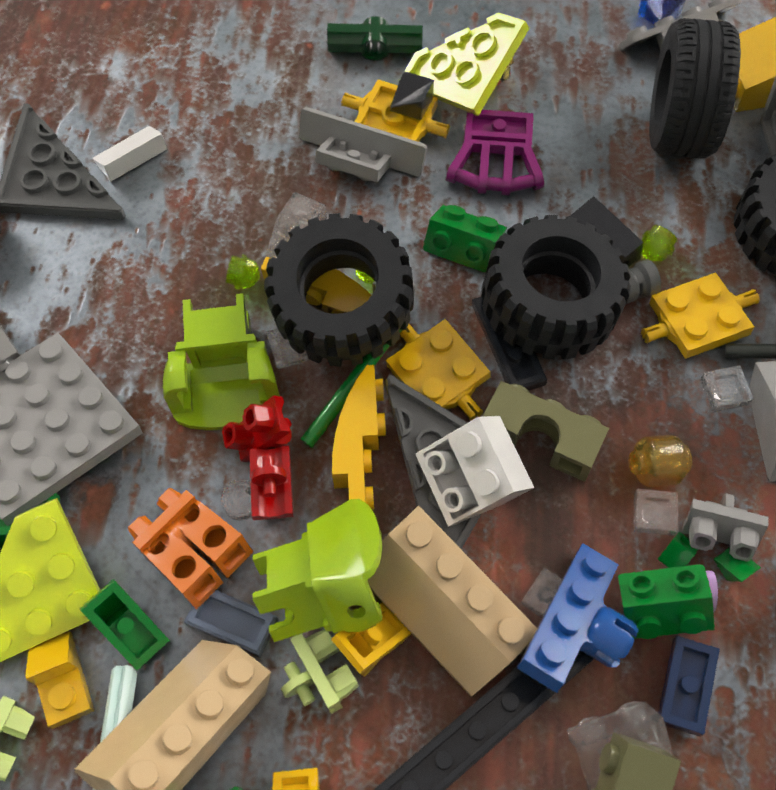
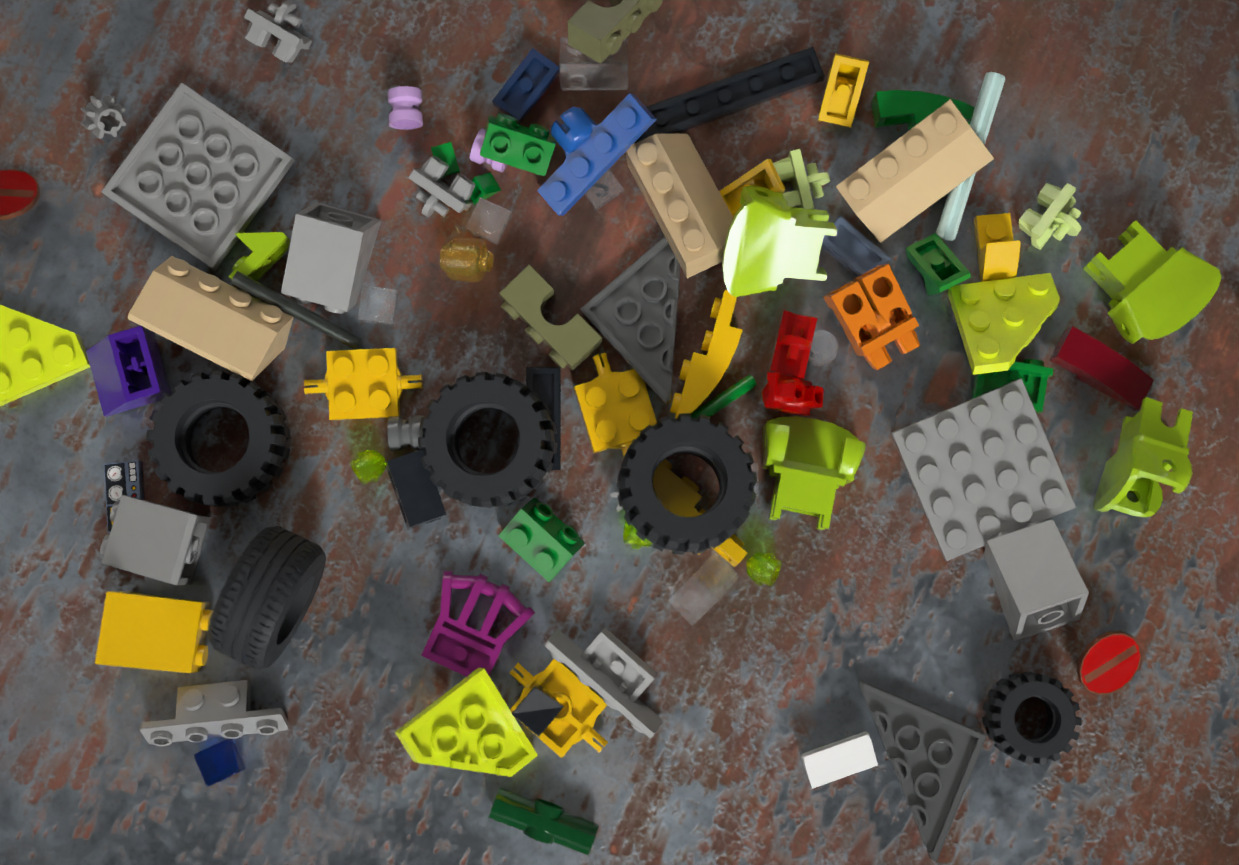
camera: 165 degrees left, 20 degrees up
white slope [415,416,534,527] -> none

